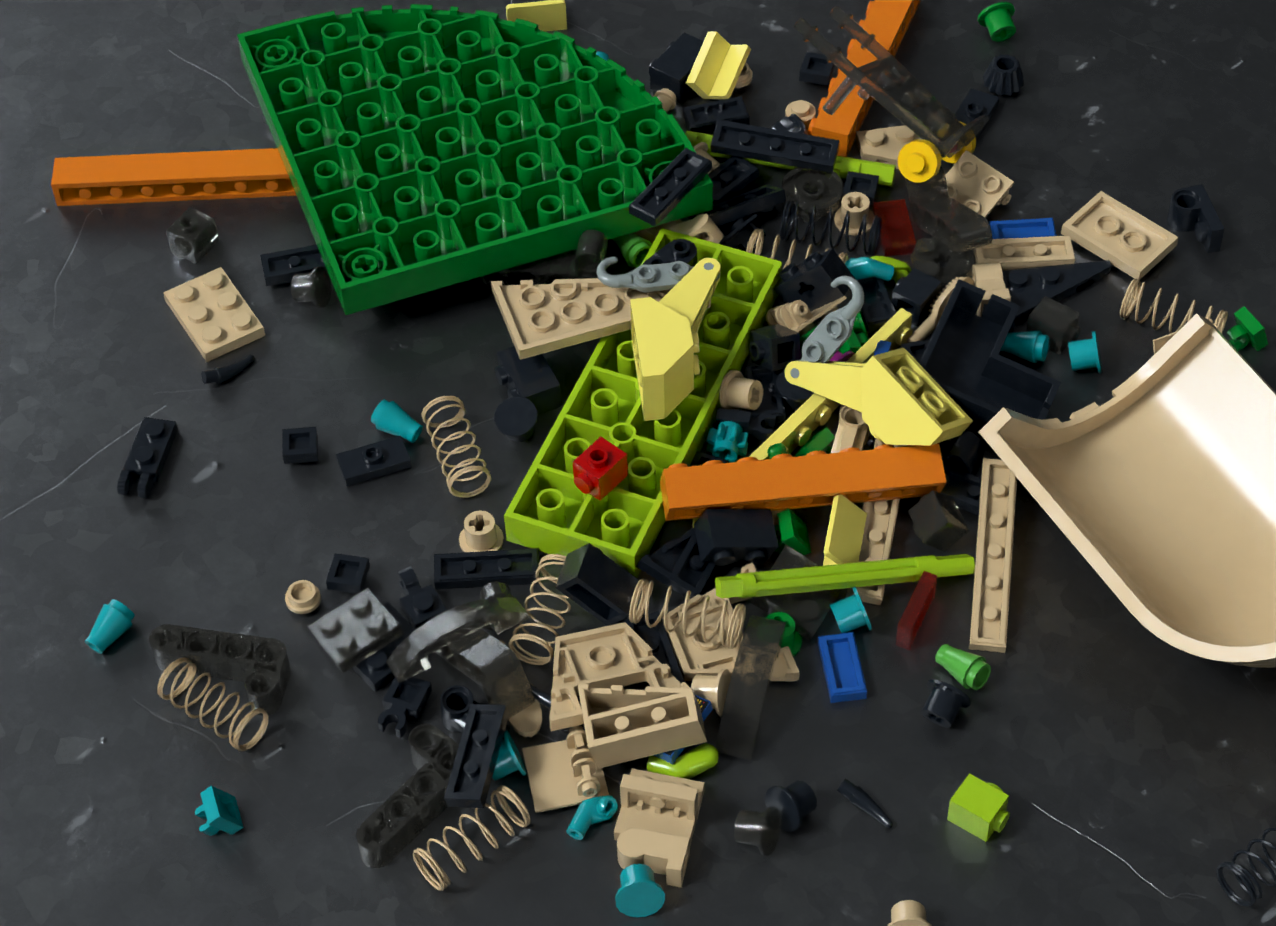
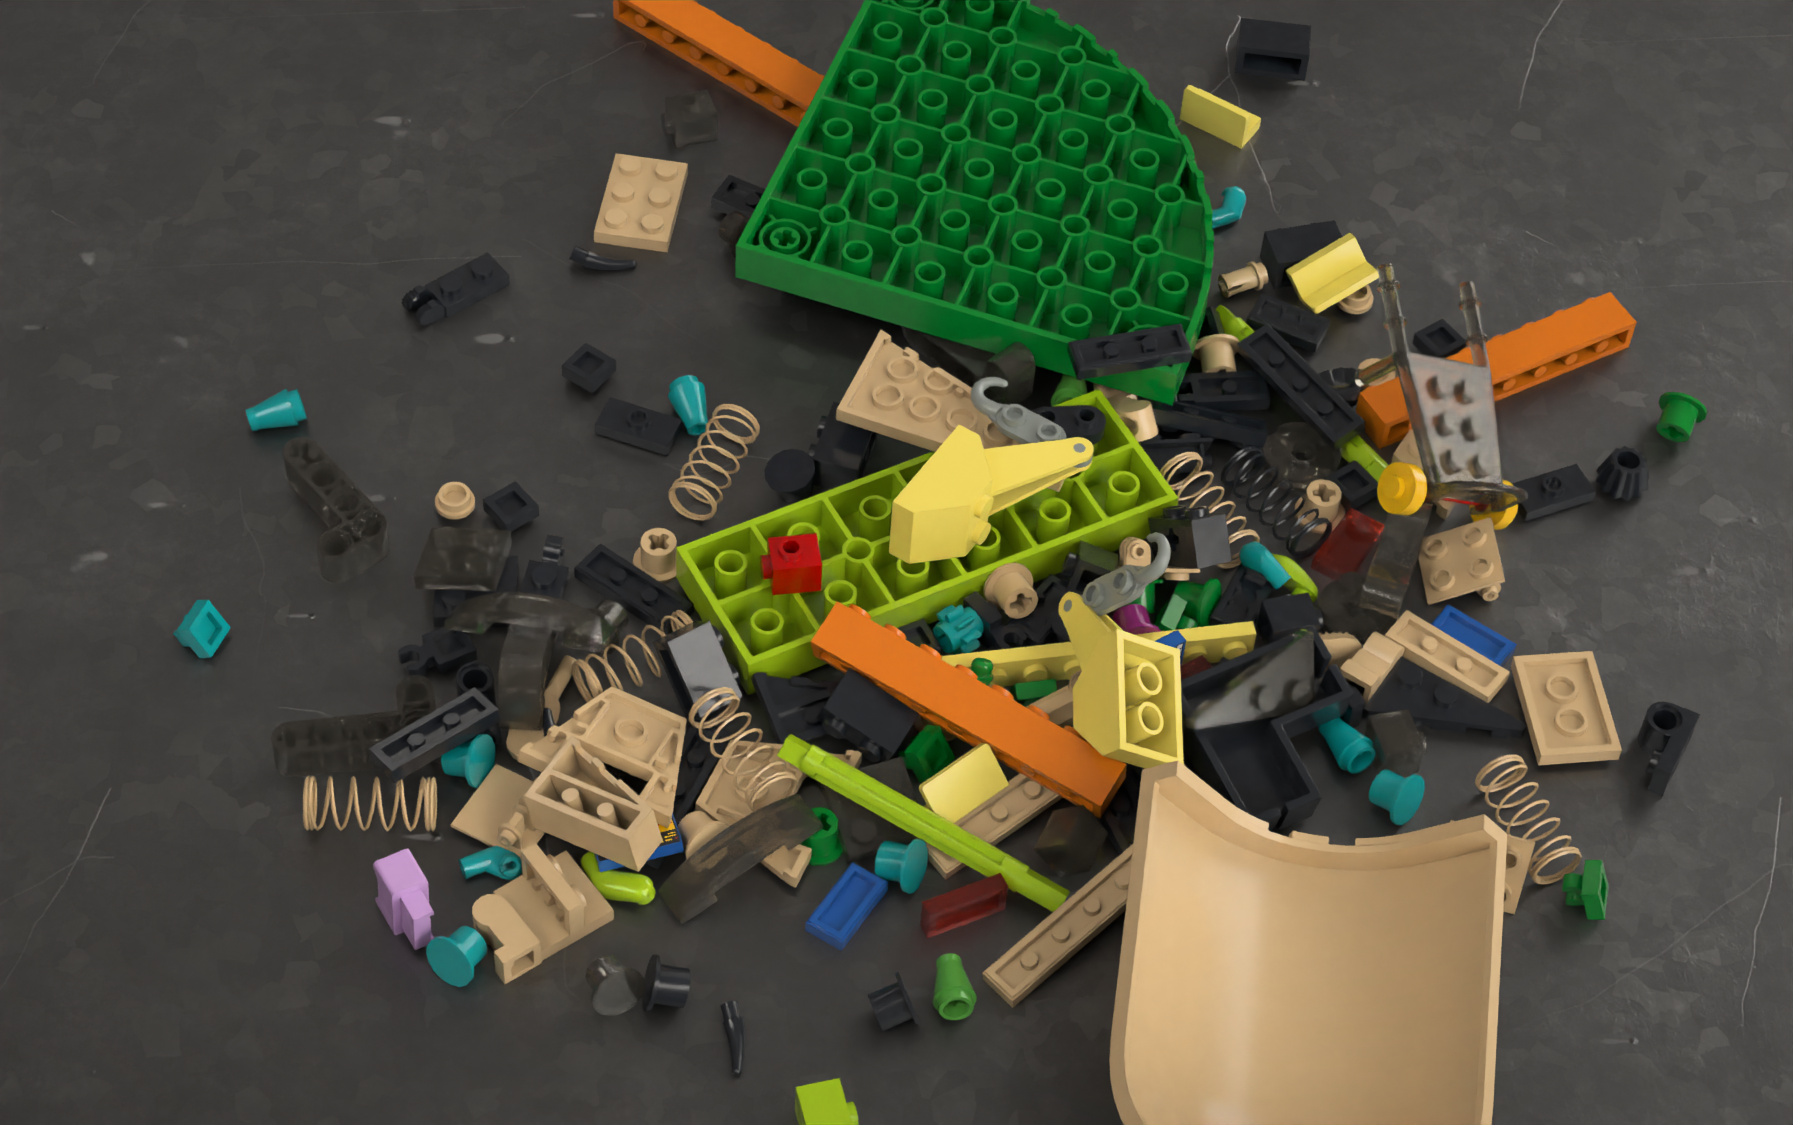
camera: 35 degrees right, 0 degrees up
tan piece [157,657,269,752] -> none
none -> lavender piece [373,848,434,950]
none -> clear smoke wing [1185,629,1314,730]

